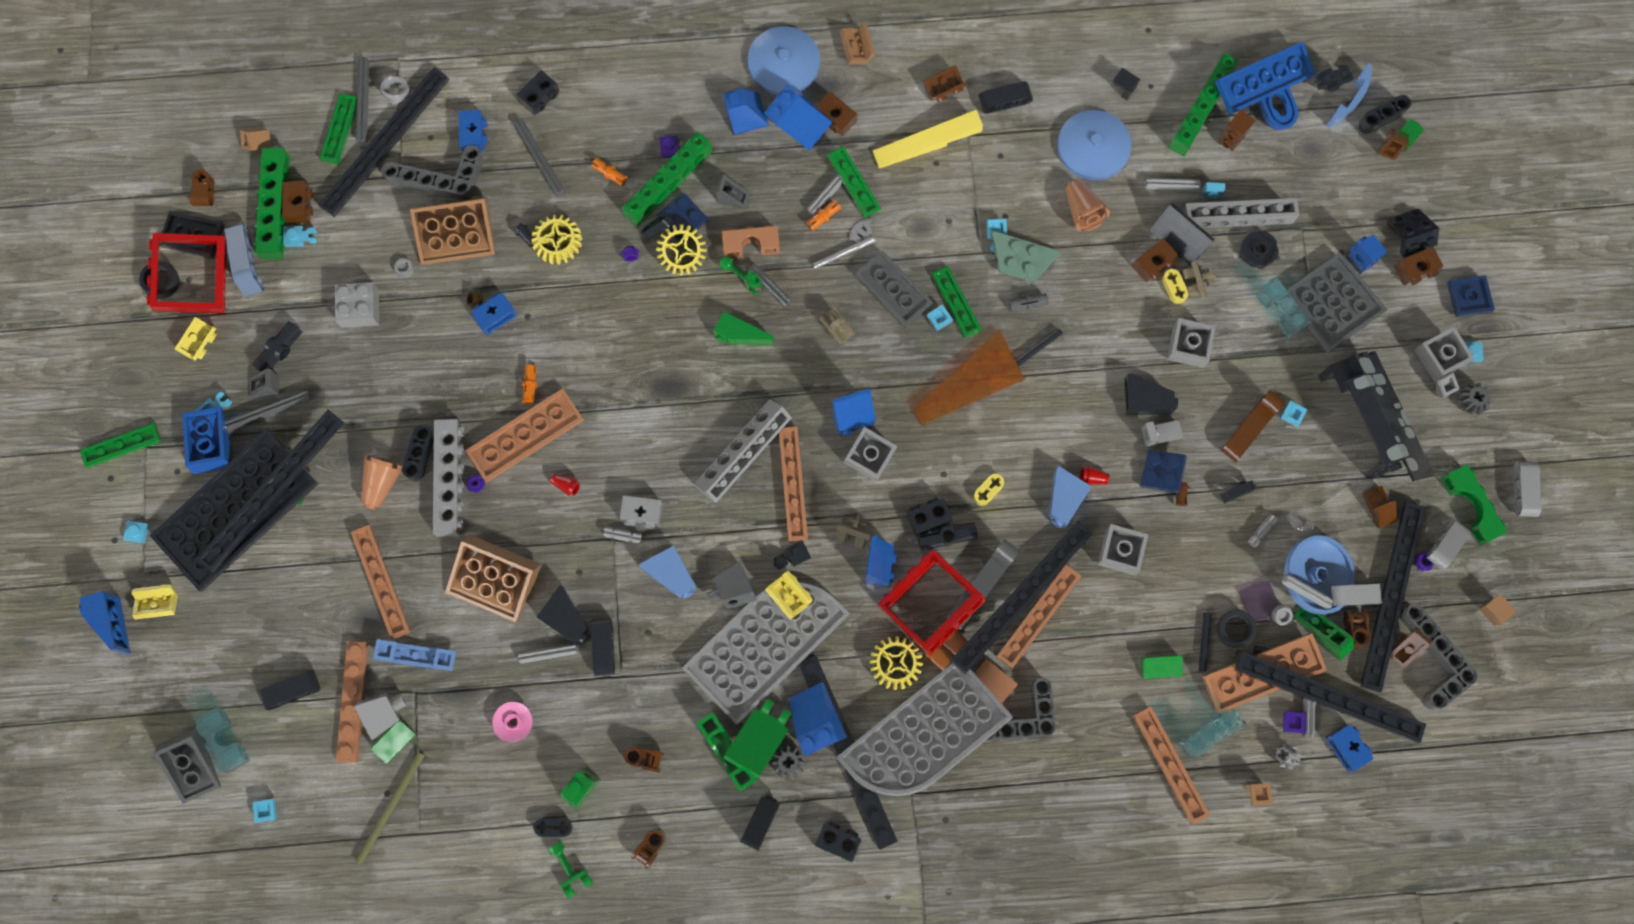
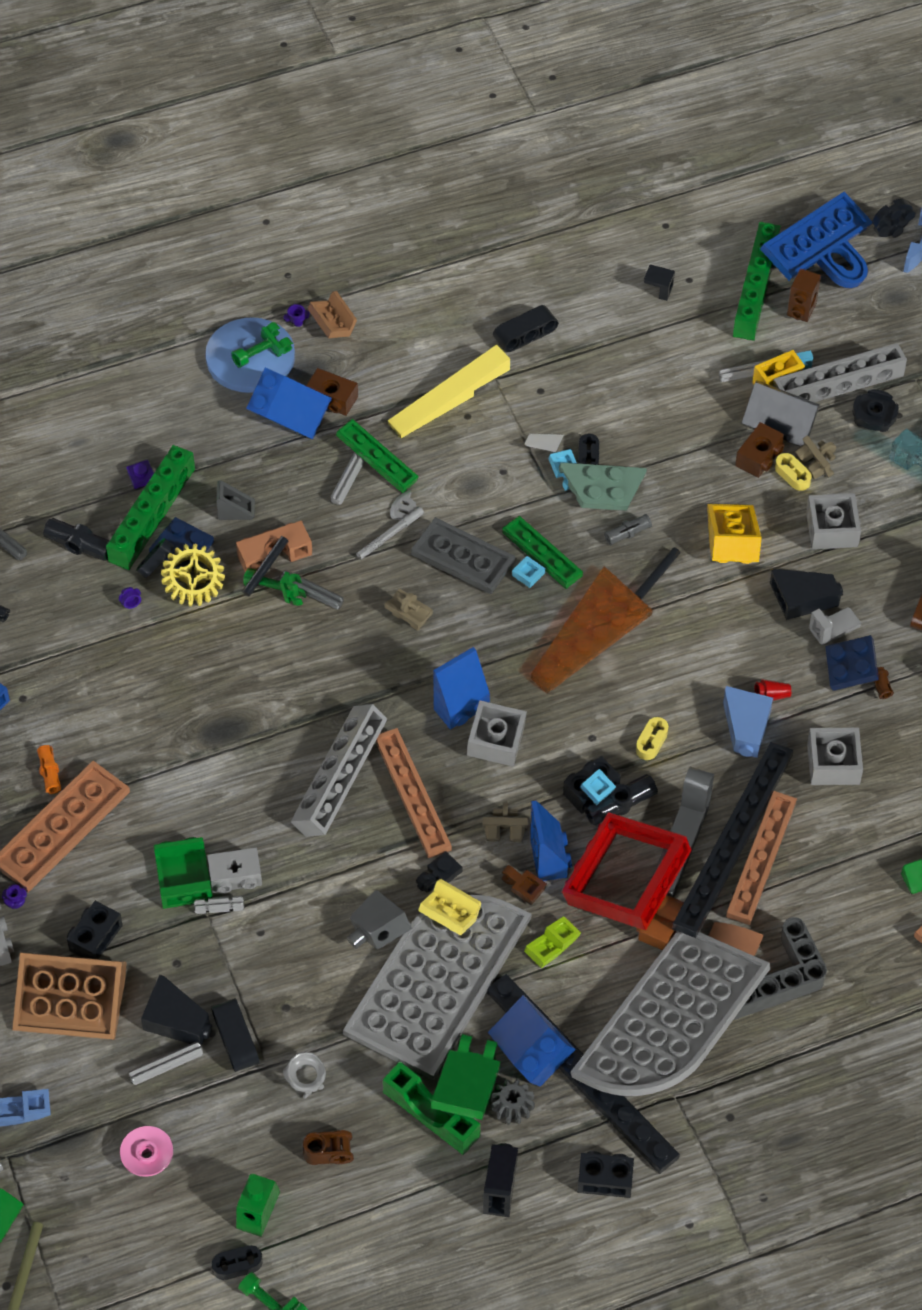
camera: 15 degrees left, 20 degrees down
light yellow gear [531,215,582,265] -> none
red cone [550,473,580,496] -> none
orange pin [591,157,628,187] -> none
reddish brown piece [631,829,666,869] -> none
medium blue slope [639,546,697,599] -> none
green slope [713,312,774,345] -> none
blue slope [723,89,769,135] -> none
orange pin [805,200,841,232] -> none
light yellow gear [869,636,923,690] -> none
reddish brown bracket [922,65,967,102] -> none
medium blue dish [1057,110,1131,180] -> none
nougat cone [1065,180,1110,232] -> none
none -> black piece [43,518,110,561]
none -> black brick [67,900,123,959]
none -> green panel [154,837,212,909]
none -> green bar [231,322,293,368]
none -> black bar [242,536,289,597]
none -> dark purple plate [283,304,310,327]
none -> light grey piece [283,1052,326,1099]
none -> reddish brown plate [501,865,547,905]
none -> white sticker [524,434,564,452]
none -> lime slope [524,916,581,968]
none -> black beam [578,433,599,465]
none -> medium azure plate [580,769,616,805]
none -> yellow slope [707,504,762,564]
none -> yellow slope [752,350,805,386]

